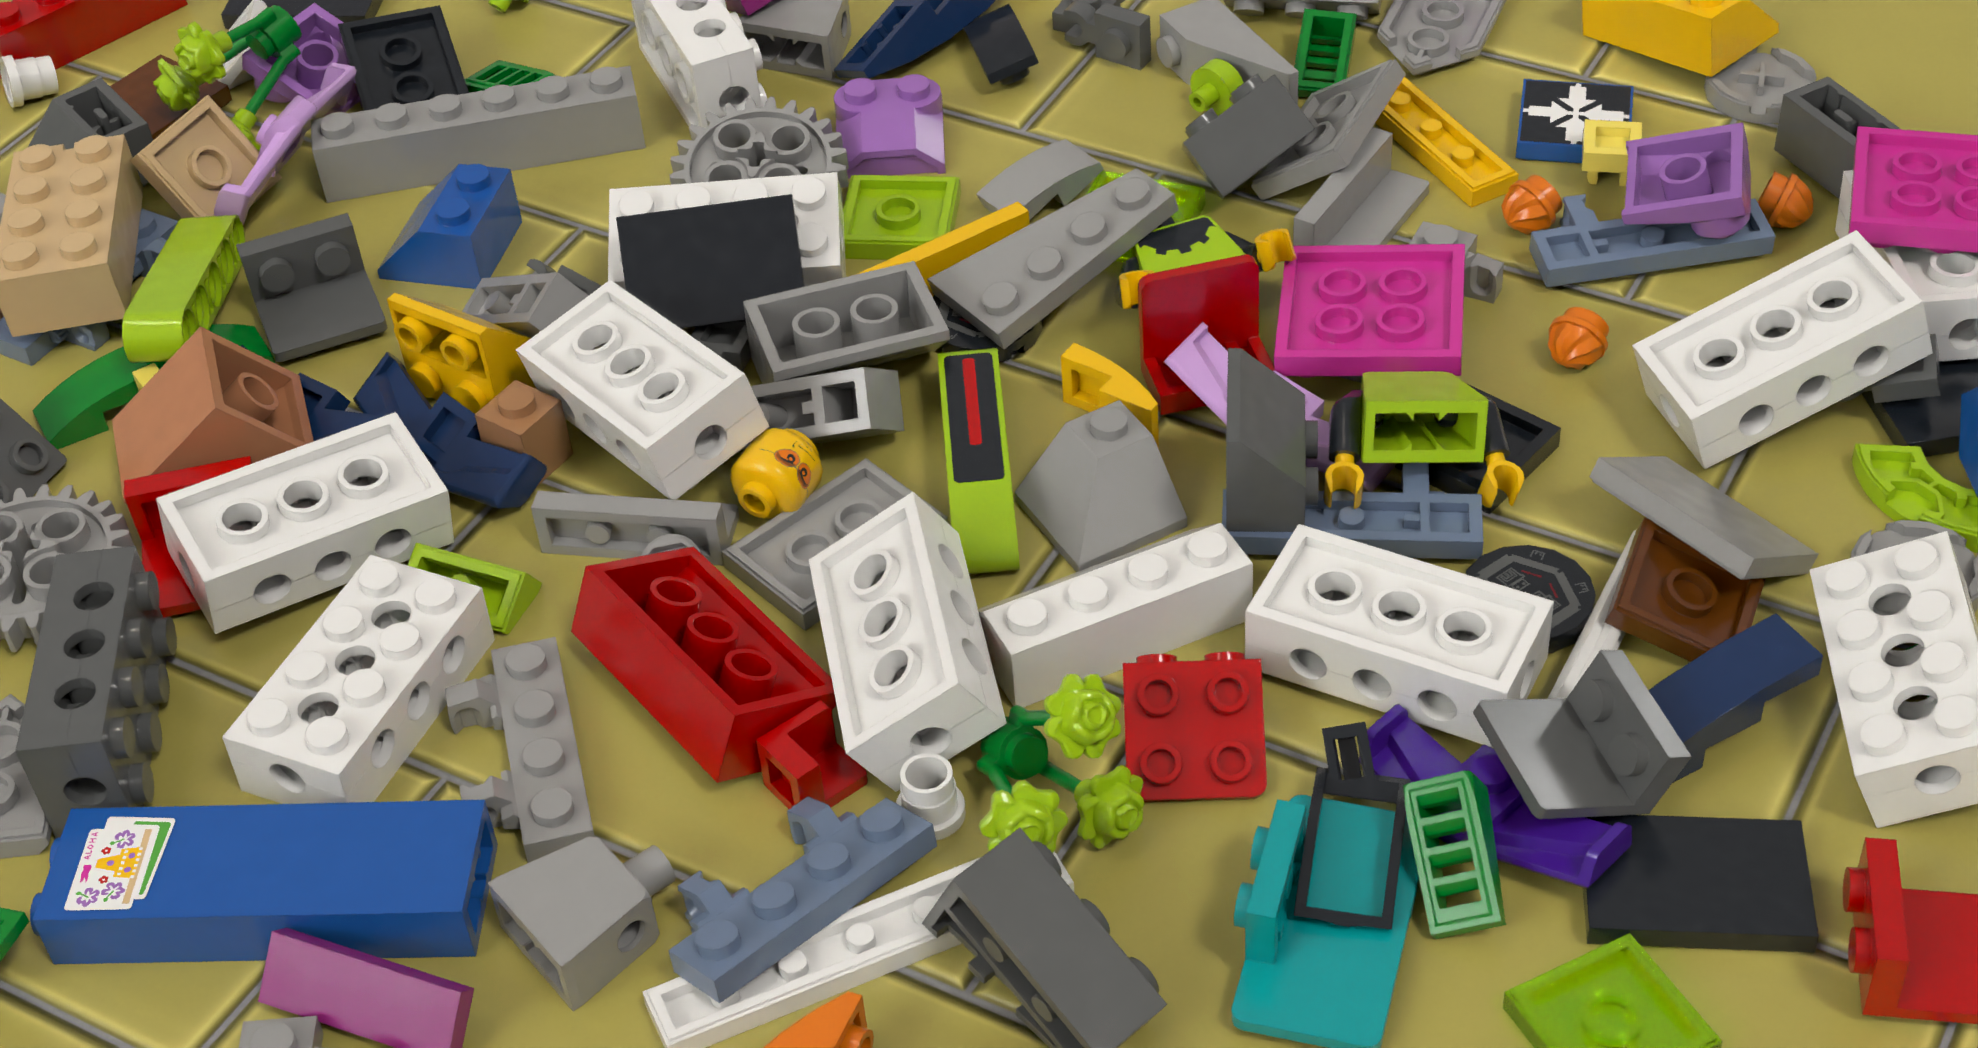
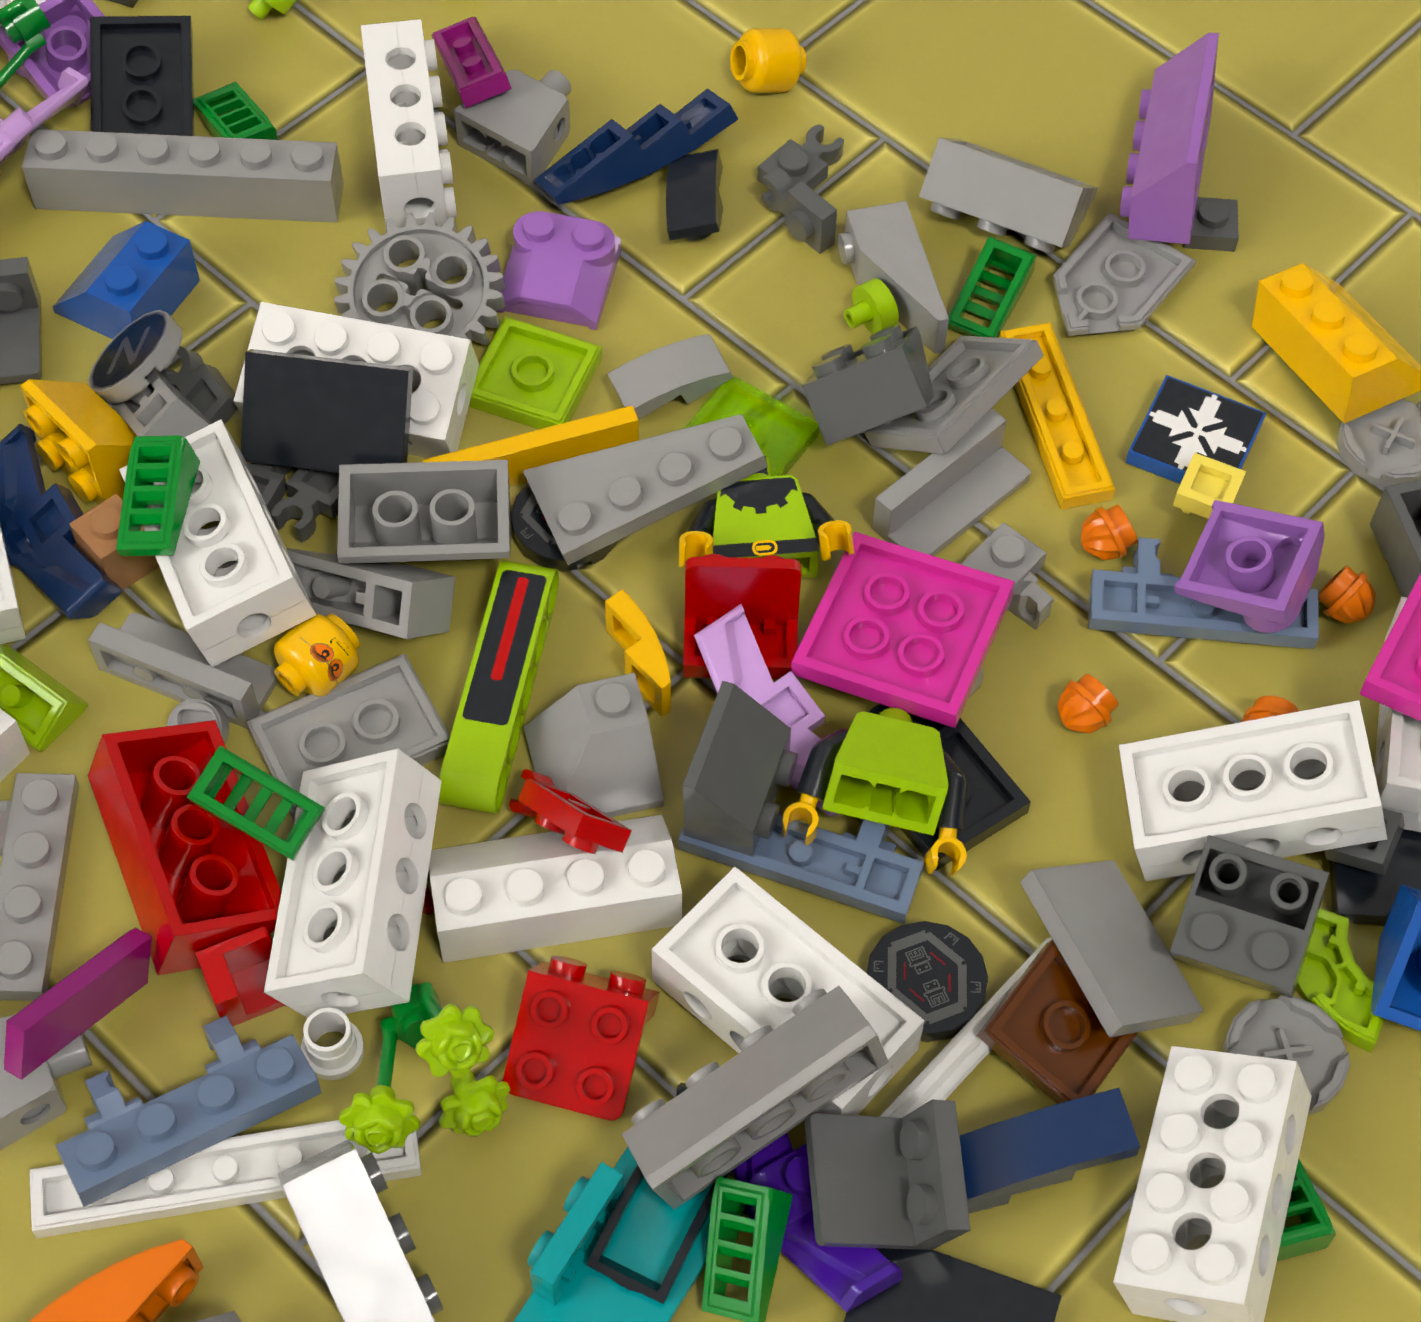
camera: 10 degrees right, 15 degrees up
none -> magenta tile [4,927,152,1080]
none -> tile [88,310,182,404]
none -> green slope [116,435,200,556]
none -> green slope [187,746,325,861]
none -> red plate [509,769,632,854]
none -> light grey slope [622,985,889,1210]
none -> dark grey slope [1170,835,1329,998]

